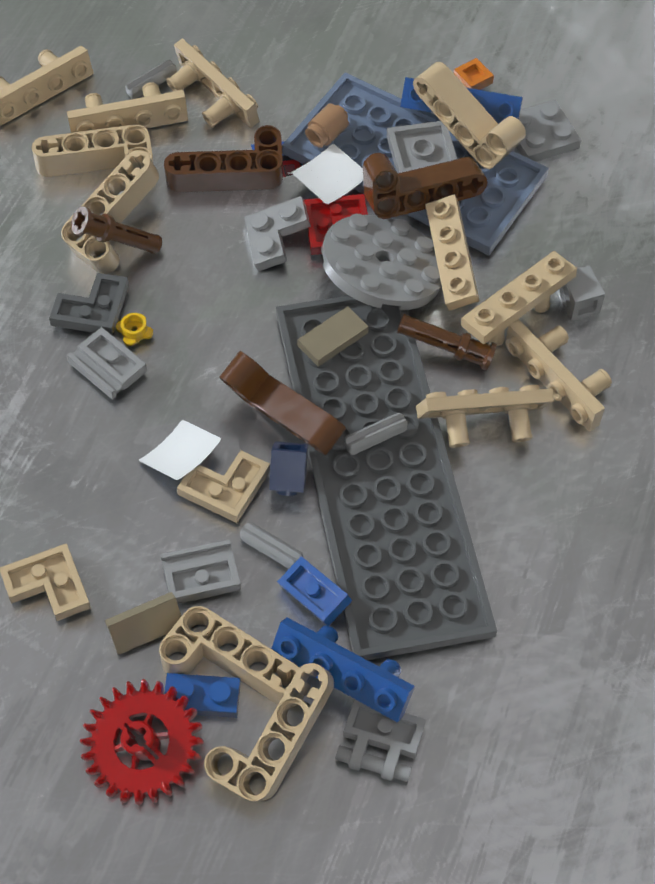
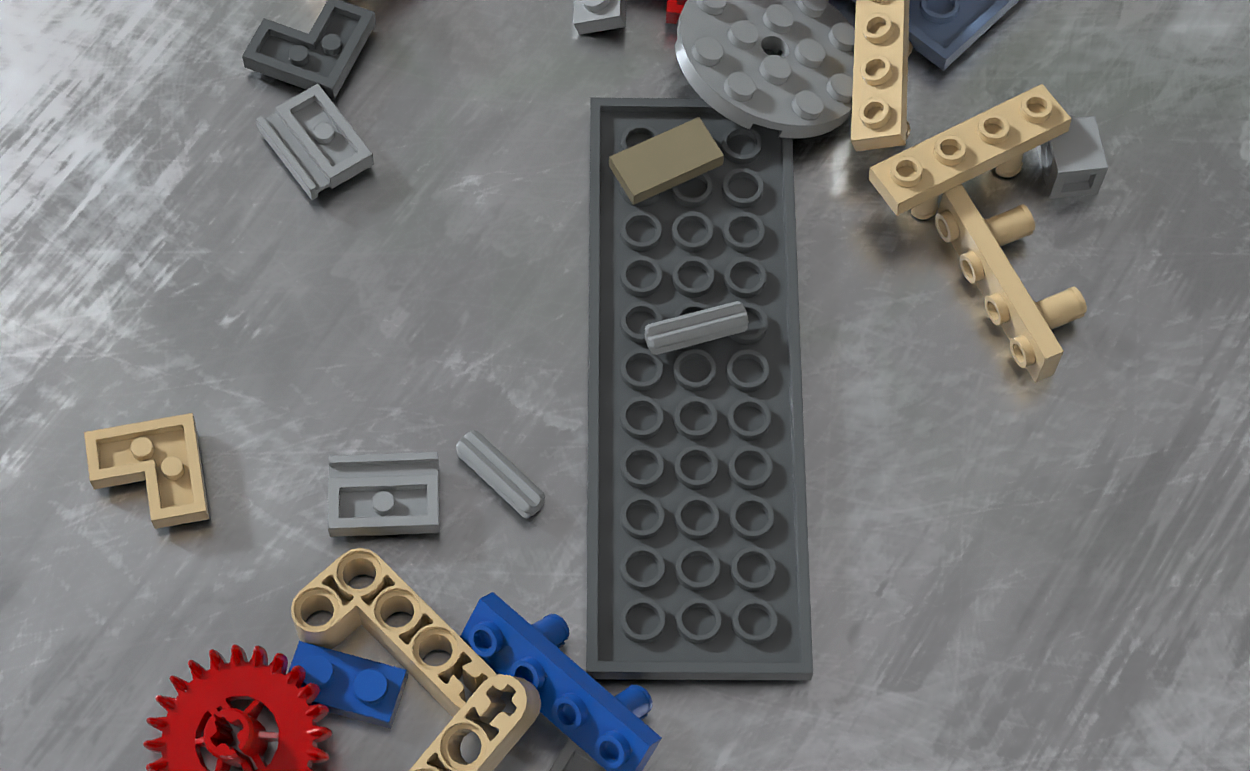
camera: 10 degrees right, 5 degrees up
dark tan tile [104,592,182,655] -> none
yellow plate [116,313,153,346] -> none
white sticker [139,420,221,480] -> none
tan plate [177,450,270,523] -> none
reddish brown beam [219,351,347,456] -> none
dark blue brick [269,442,308,496] -> none
blue plate [277,556,353,627] -> none
reddish brown pin [397,313,497,371] -> none
tan plate [416,385,554,448] -> none

